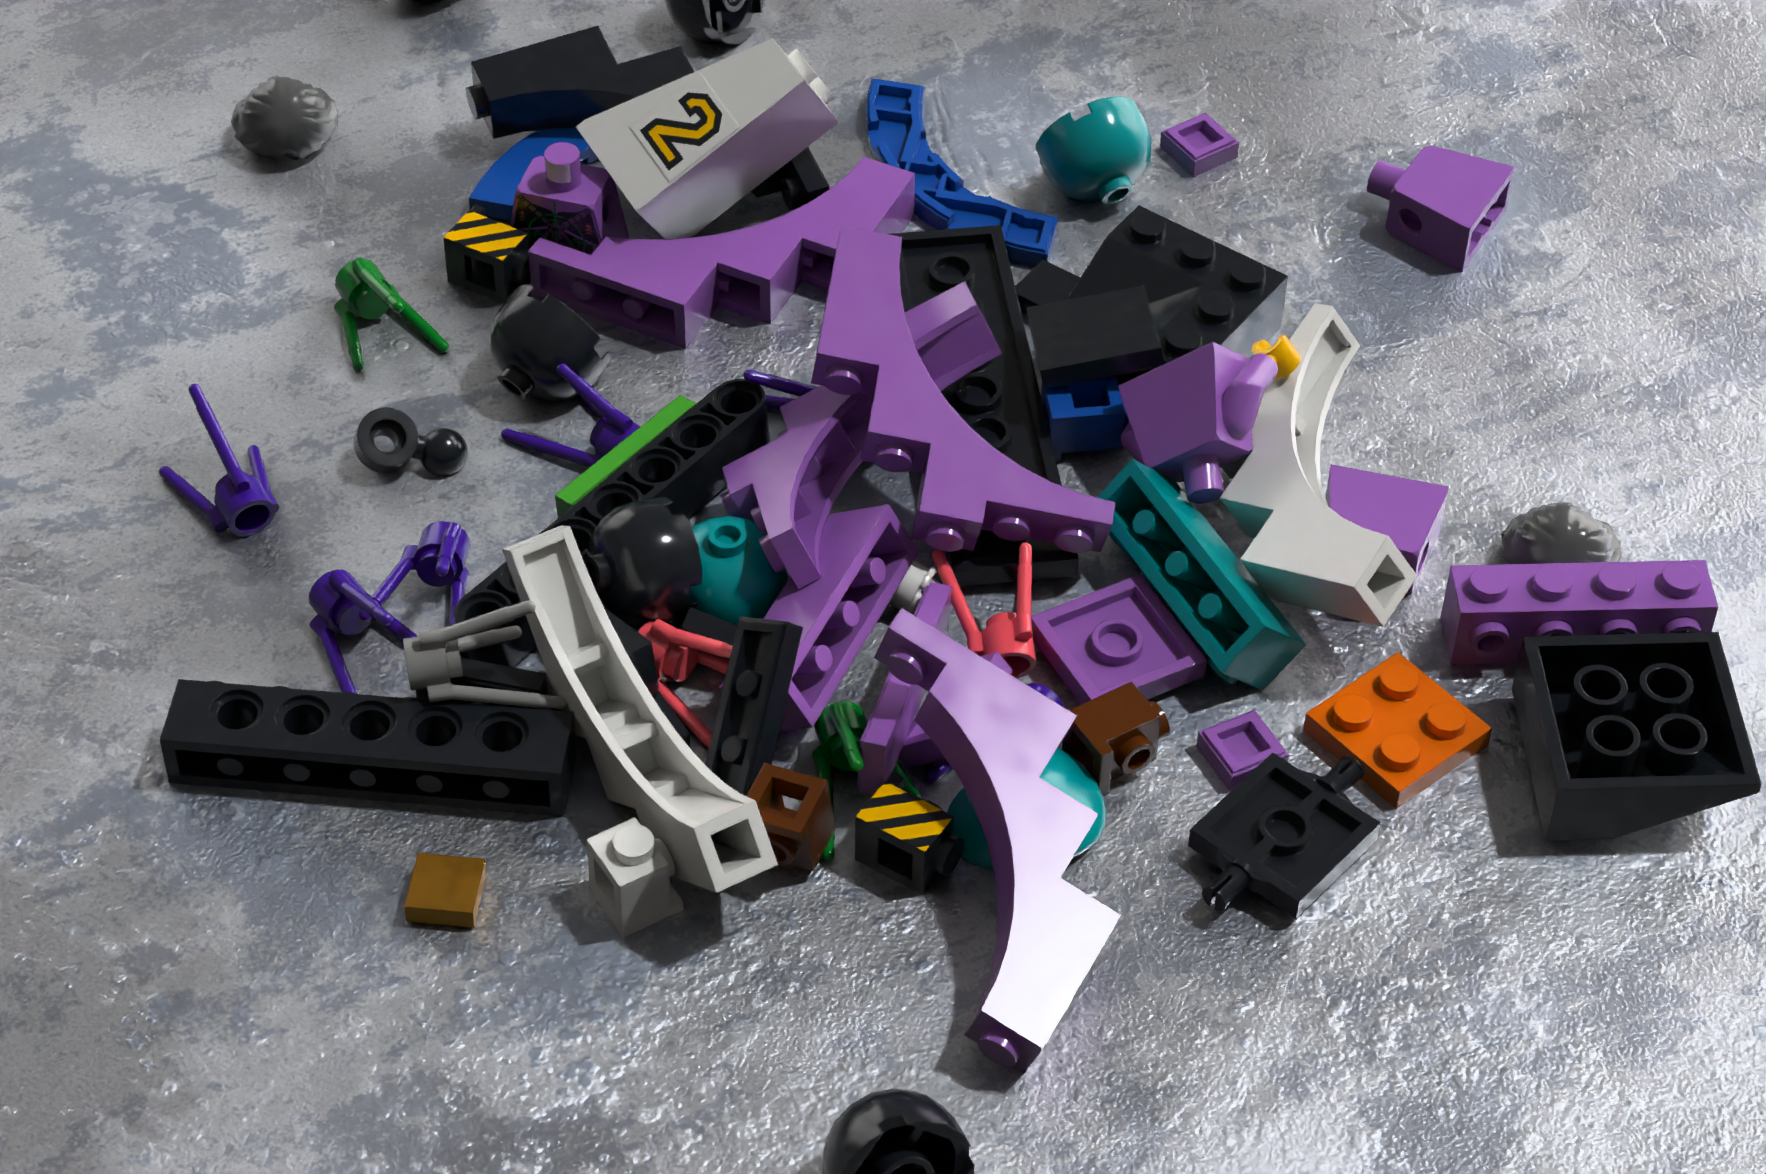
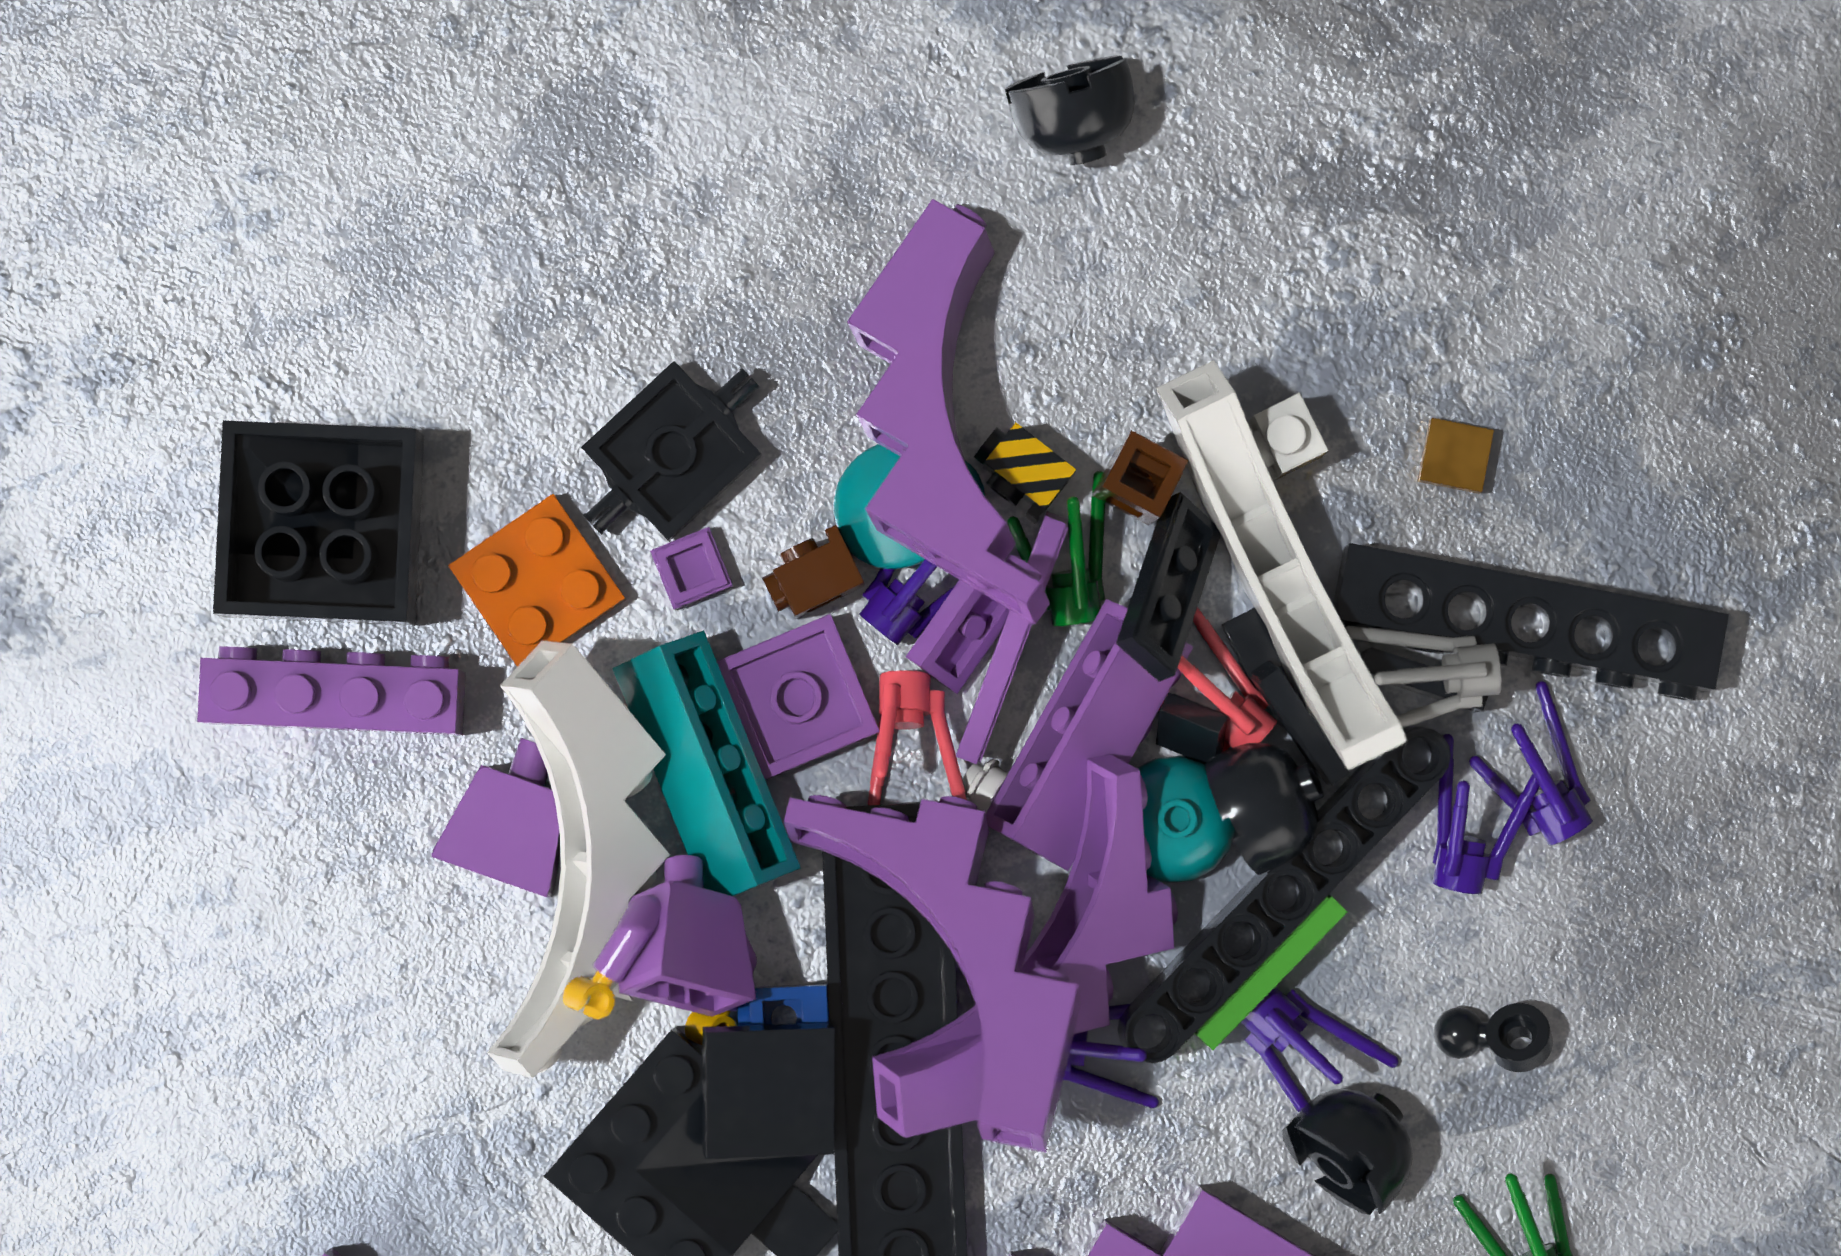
camera: 175 degrees left, 40 degrees up
dark purple plant [159,384,279,537] -> none
dark grey hair [1501,501,1622,564] -> none

